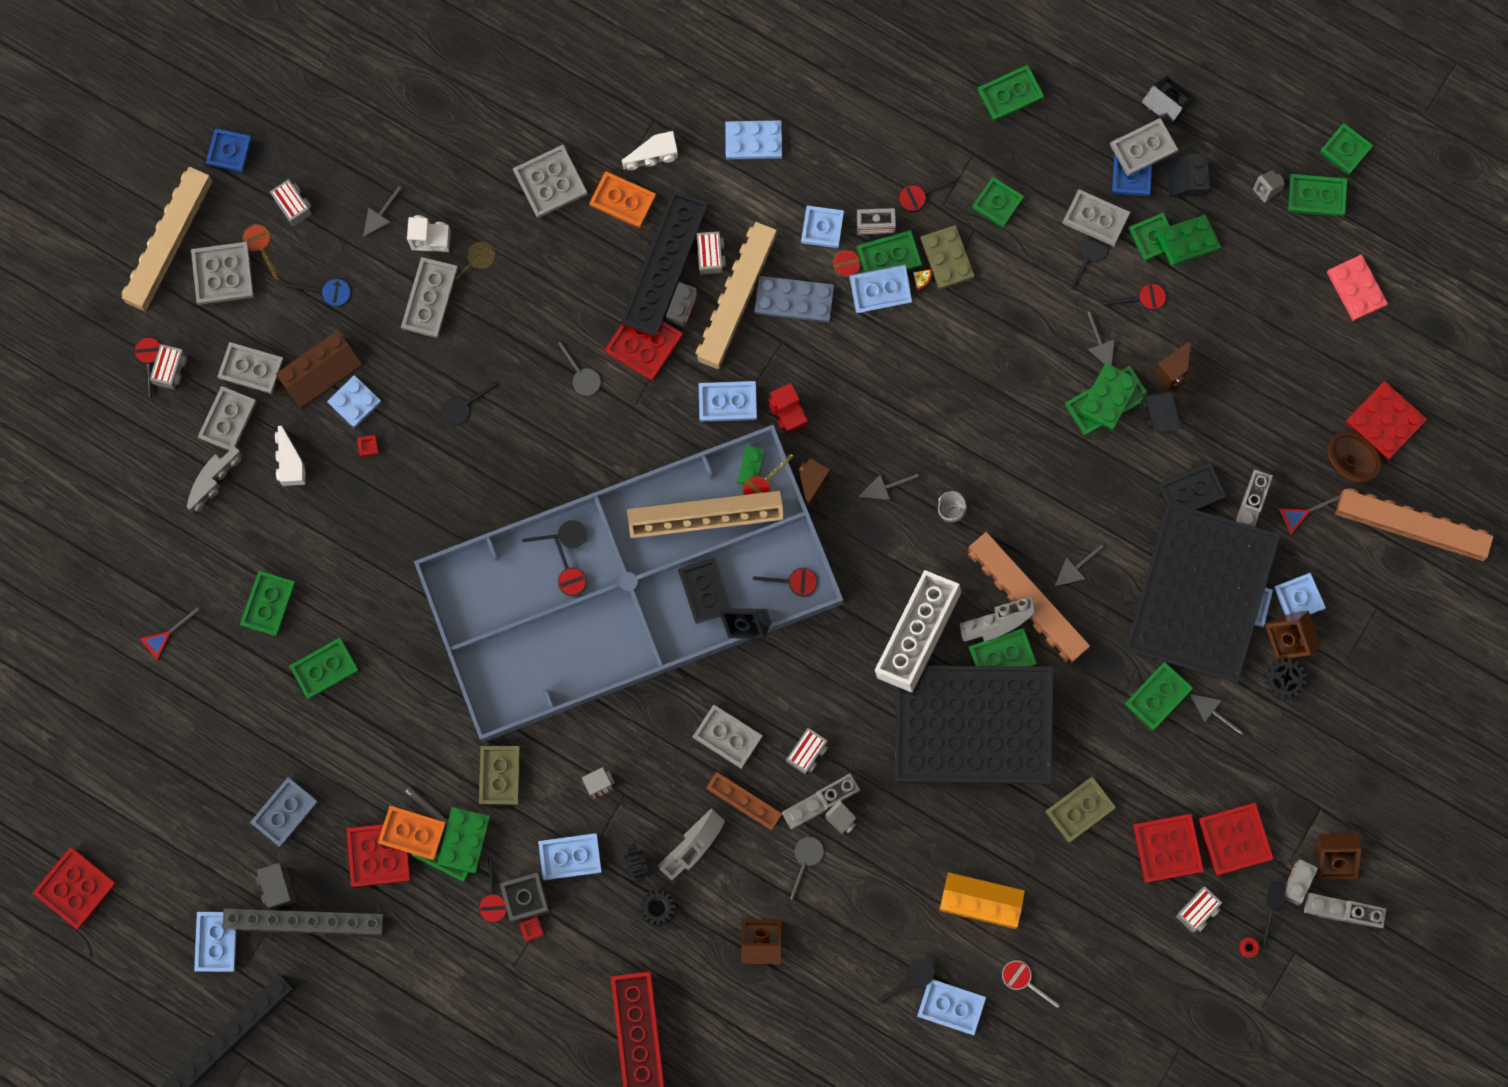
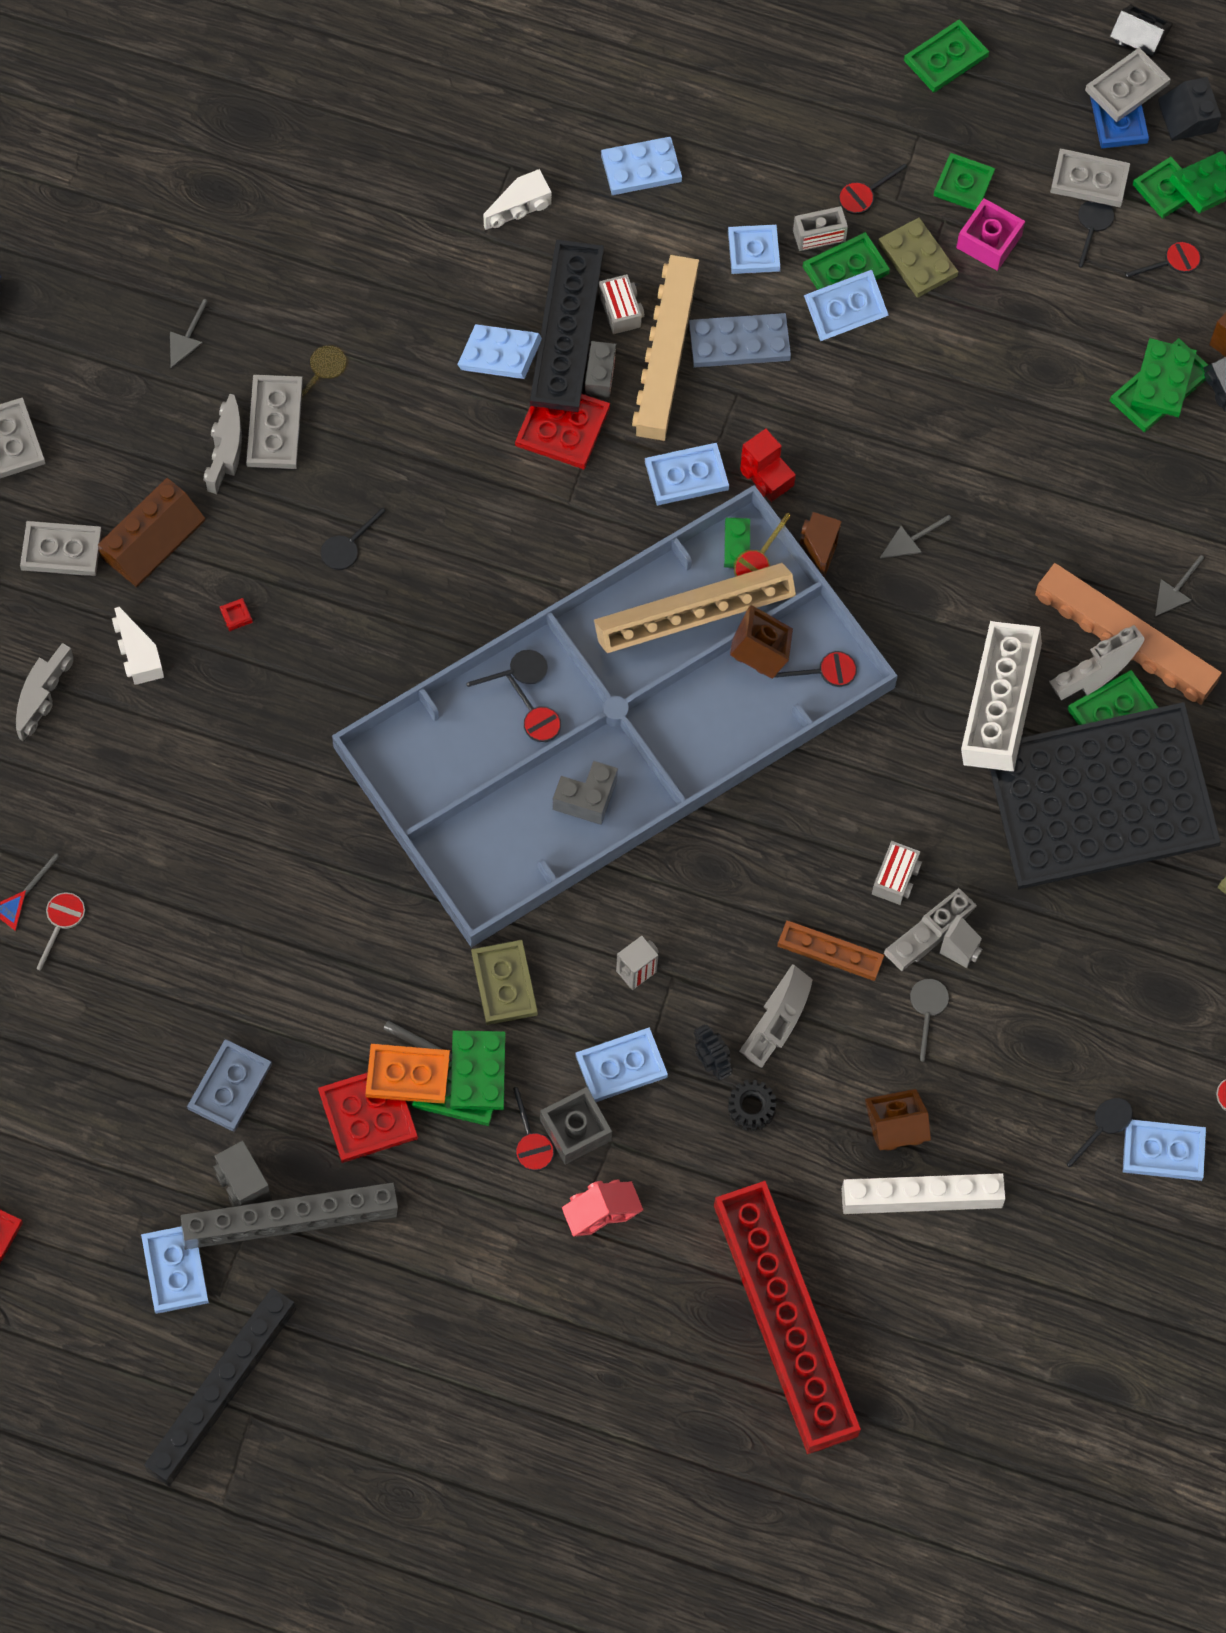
camera: 20 degrees left, 10 degrees down
light grey plate [198,386,257,451] -> none
green plate [240,571,296,637] -> none
piece [242,224,278,280] -> none
brick [270,179,312,226] -> none
blue piece [287,279,350,306] -> none
green plate [289,637,359,700] -> none
light blue plate [327,375,382,429] -> none
white brick [407,215,451,252] -> none
light grey plate [513,145,588,219] -> none
red tile [519,916,544,942] -> none
dark grey piece [558,342,601,396] -> none
orange plate [589,171,656,228] -> none
black plate [678,558,731,624] -> none
light grey plate [693,705,763,769] -> none
black slope [719,608,771,639] -> none
red piece [833,250,861,289] -> none
tile [913,269,932,292] -> none
light grey hair [938,491,967,522] -> none
light orange slope [939,872,1024,929] -> none
dark grey piece [1087,311,1115,366] -> none
none -> piece [37,892,85,970]
none -> light grey slope [203,394,242,494]
none -> light blue plate [457,324,542,379]
none -> dark grey brick [553,761,618,825]
none -> coral brick [562,1180,643,1236]
none -> reddish brown slope [730,605,793,679]
none -> white brick [841,1174,1005,1214]
none -> dark pink brick [956,198,1025,271]

